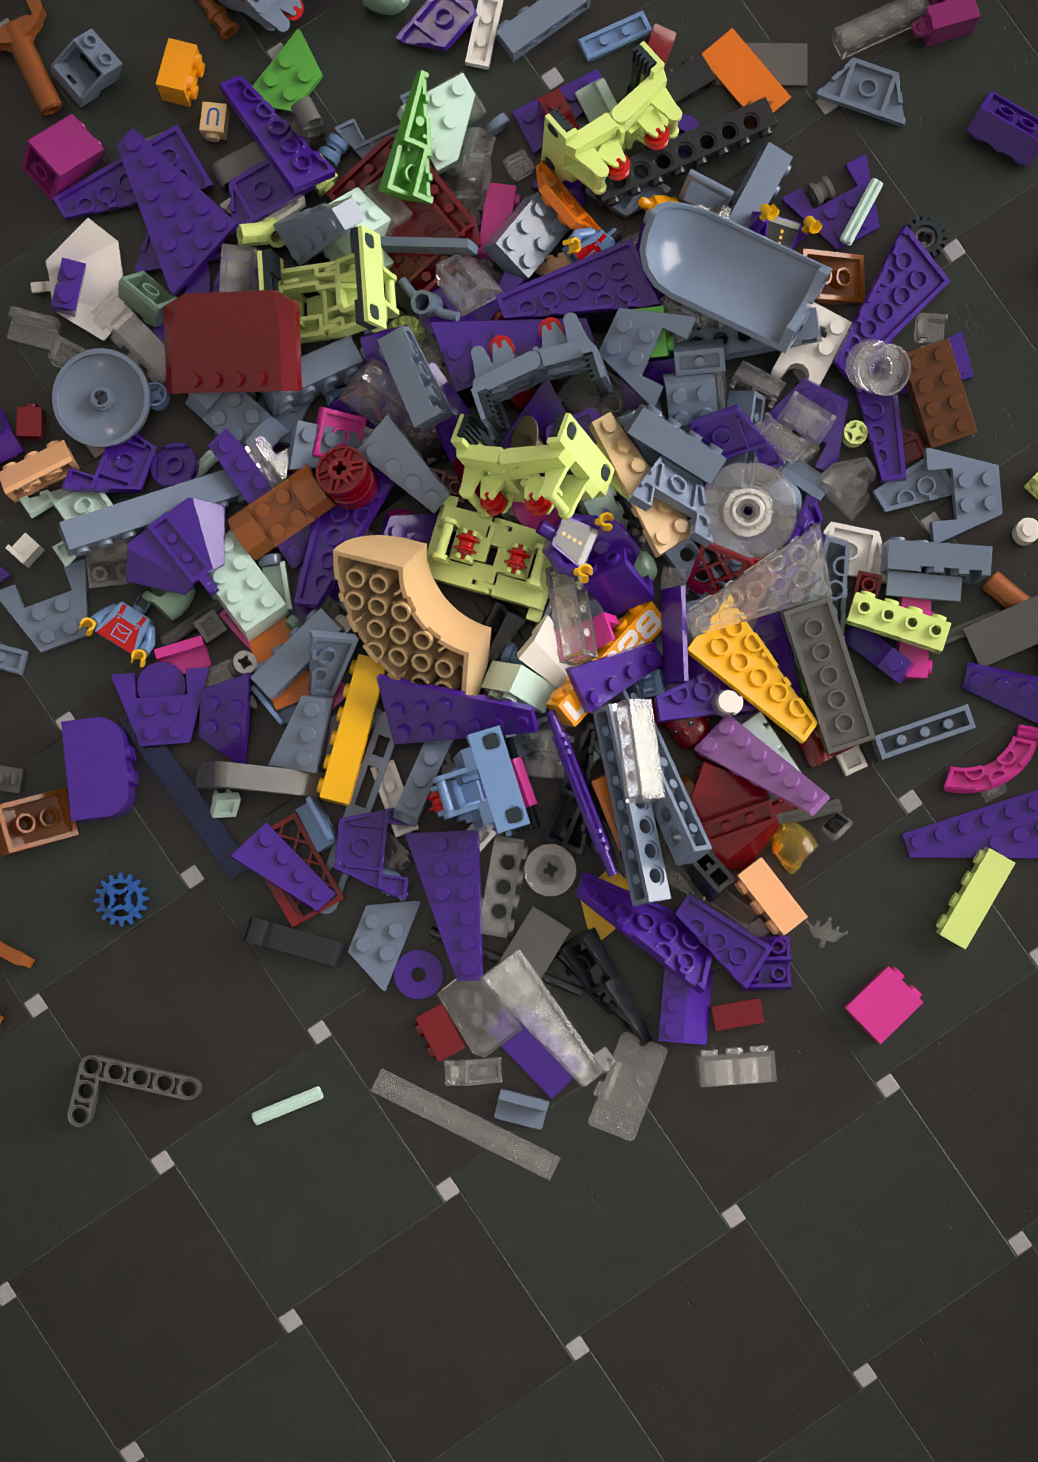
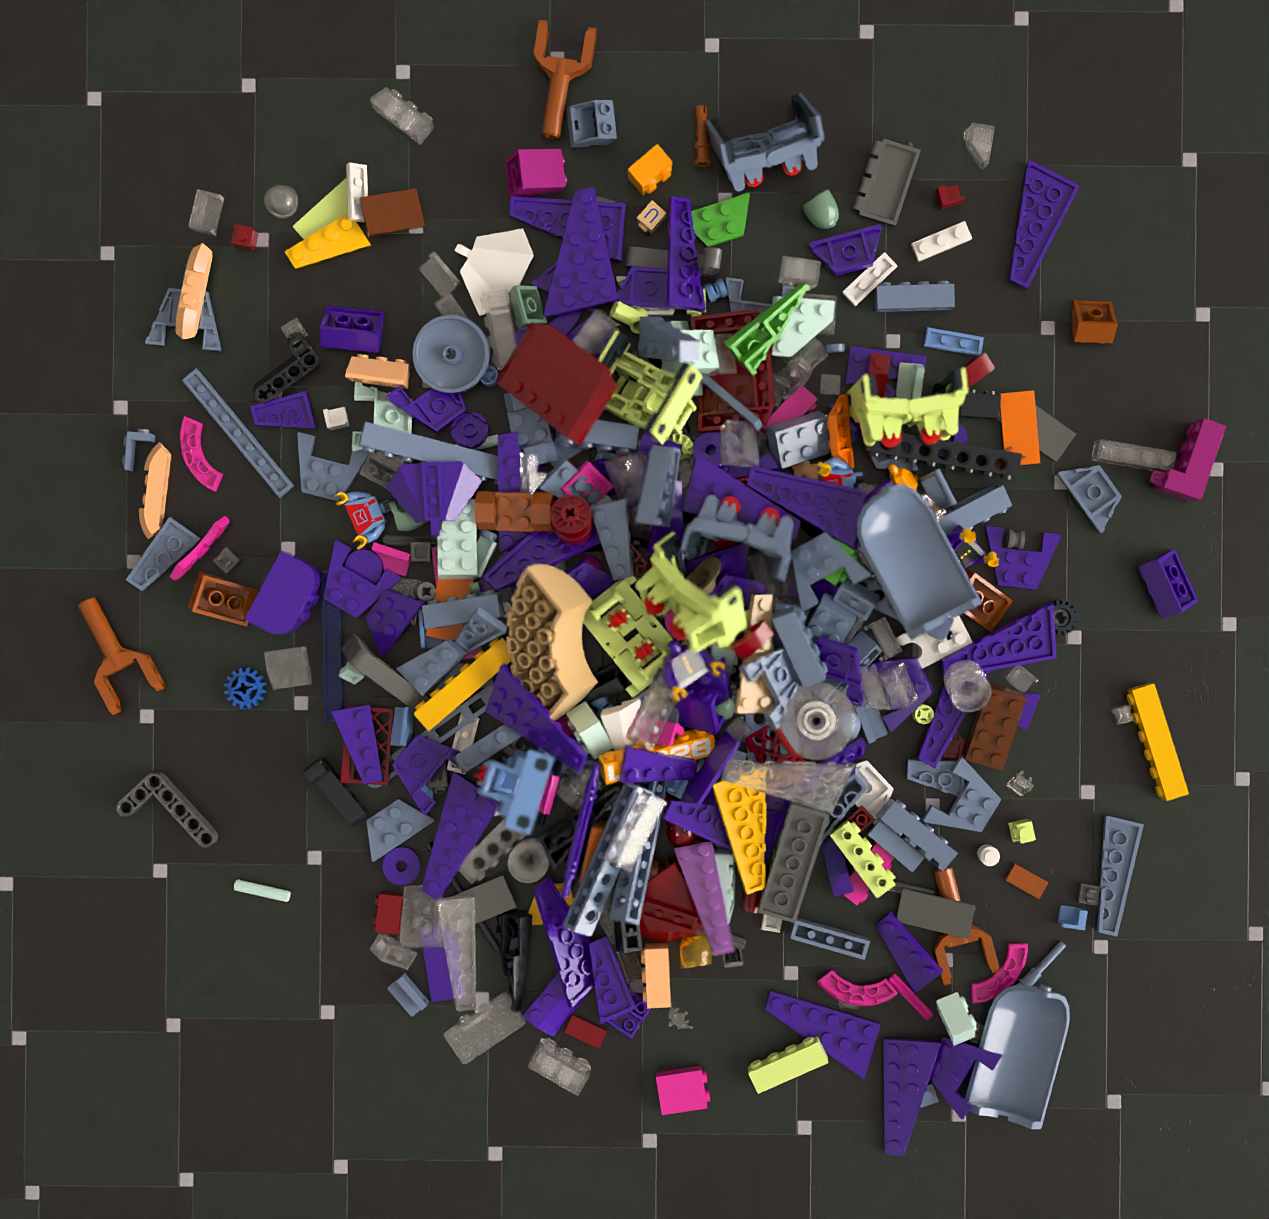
camera: 35 degrees right, 5 degrees up
dark red brick [16,403,46,441] -> none
dark purple piece [51,257,86,317] -> none
clear plate [371,1068,561,1180] -> none
sand blue piece [398,277,460,322] -> none
white piece [712,689,743,718] -> none
clear slope [816,457,877,521] -> none
light aqua axle [840,178,883,246] -> none
none -> clear slope [264,646,312,690]
none -> dark red slope [731,620,773,661]
none -> clear brick [778,256,821,290]
none -> clear tile [1006,770,1034,797]

